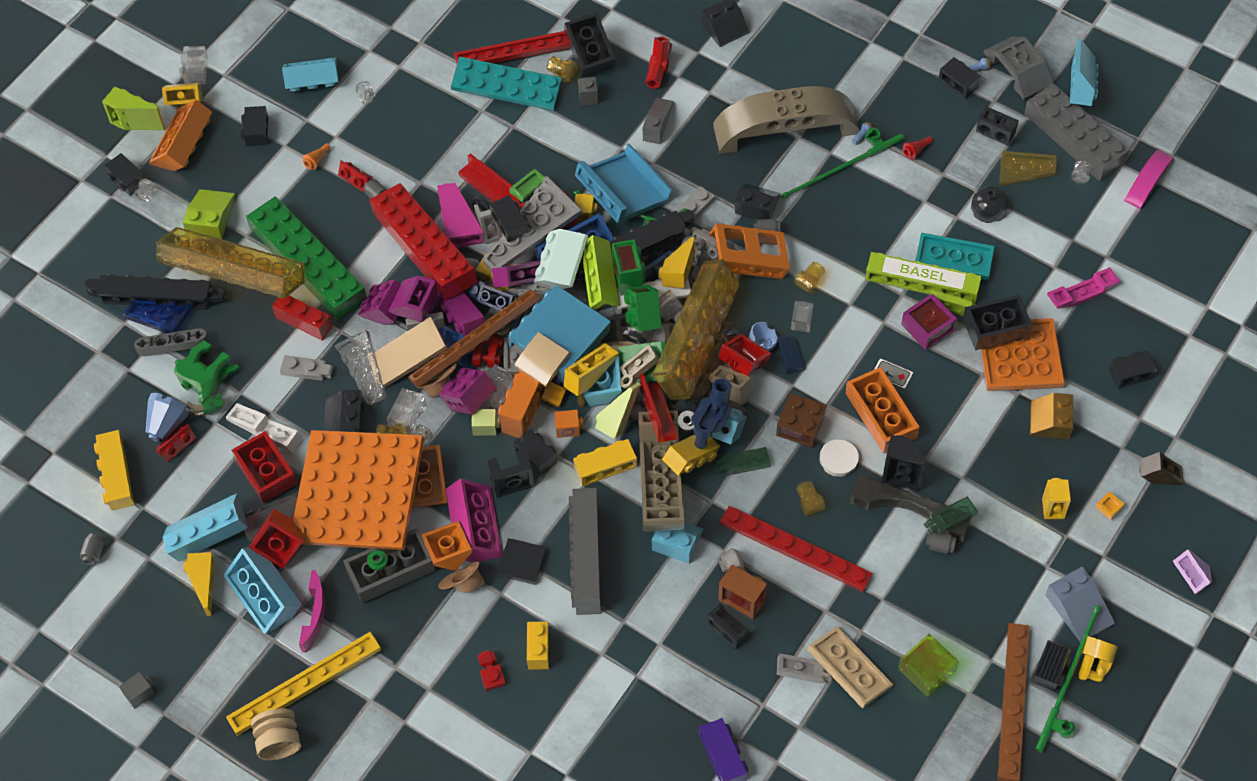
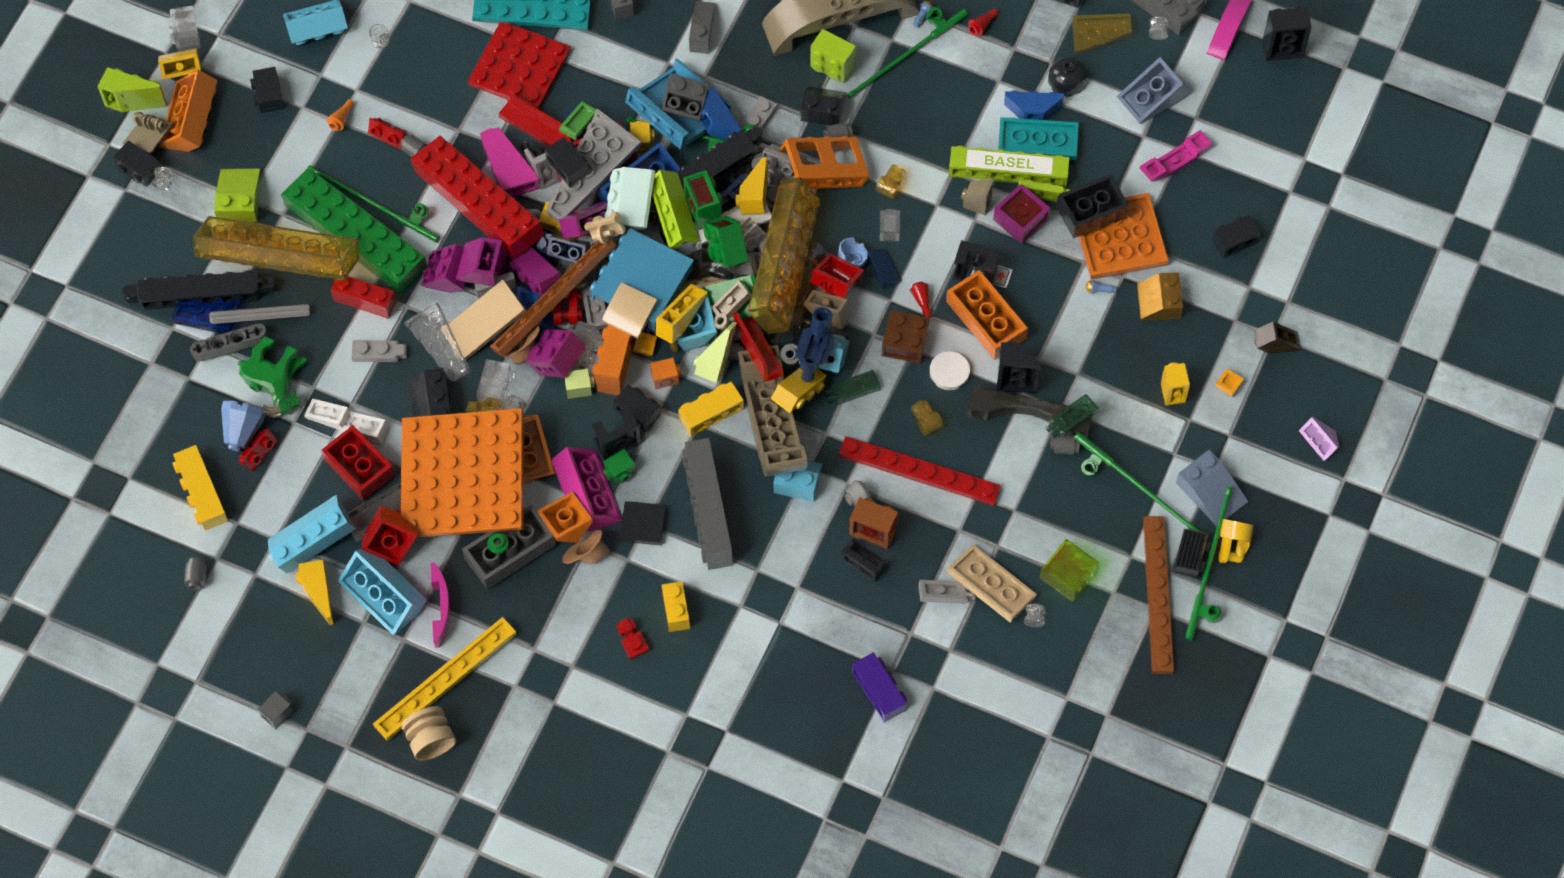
camera: 10 degrees left, 5 degrees up
none -> dark tan hinge [123,112,173,154]
none -> light grey axle [209,304,310,324]
none -> green piece [307,165,440,243]
none -> red plate [468,23,571,109]
none -> tan hips [584,211,626,244]
none -> green brick [603,449,636,485]
none -> dark grey slope [662,73,709,121]
none -> blue slope [700,87,742,141]
none -> lime brick [811,29,856,83]
none -> red cone [909,281,932,318]
none -> black panel [953,240,1000,286]
none -> dark tan slope [961,179,994,215]
none -> blue slope [1004,90,1064,120]
none -> clear wheel [1024,604,1046,627]
none -> green piece [1074,432,1205,534]
none -> medium blue piece [1085,280,1116,294]
none -> sand blue slope [1116,57,1190,124]
none -> black brick [1262,7,1312,61]

